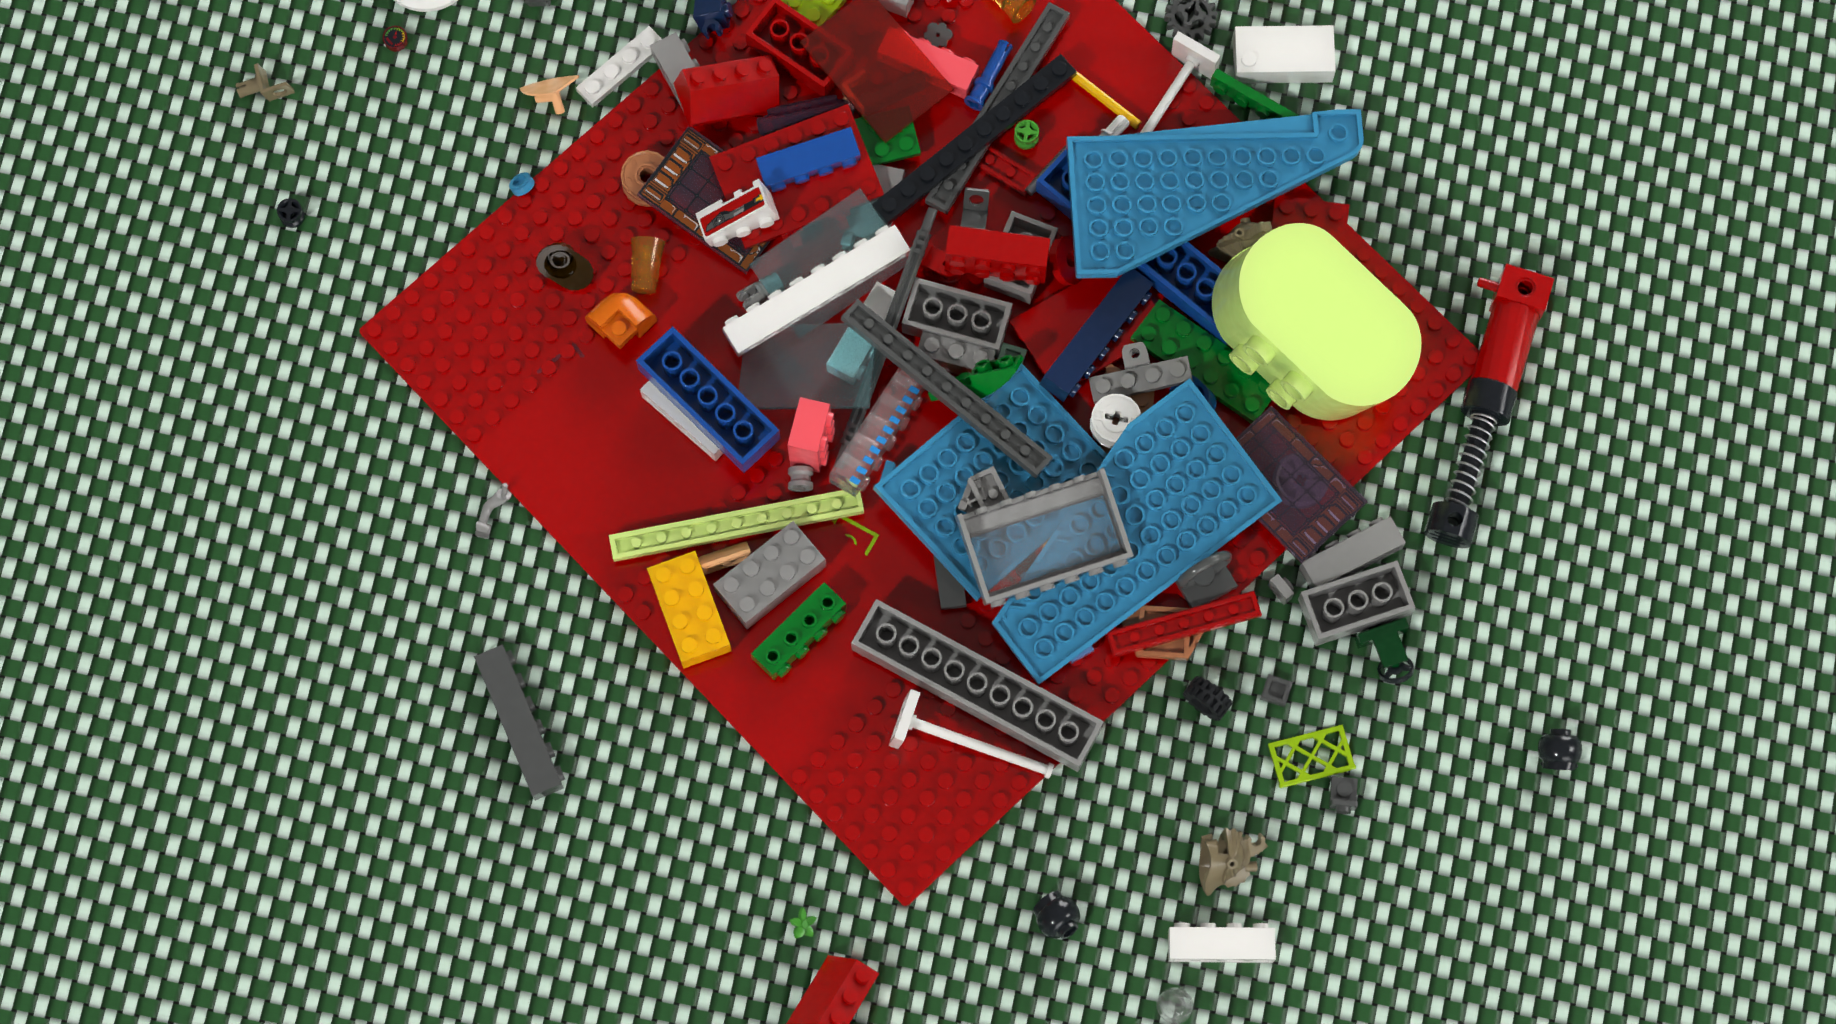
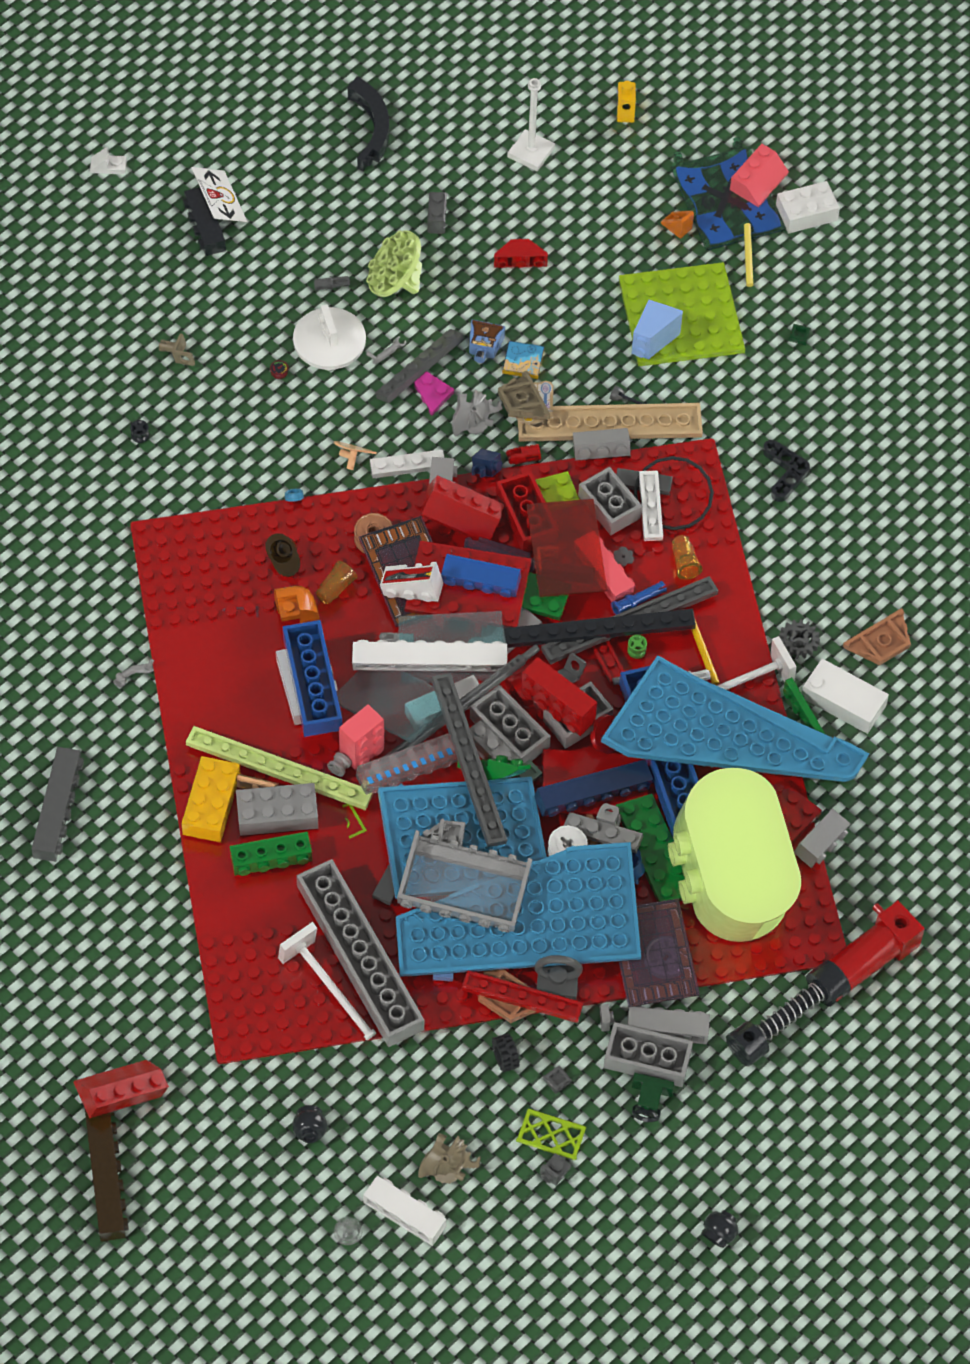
camera: 30 degrees right, 15 degrees down
bright green plant [789,907,817,938] -> none
none -> light grey brick [794,809,851,868]

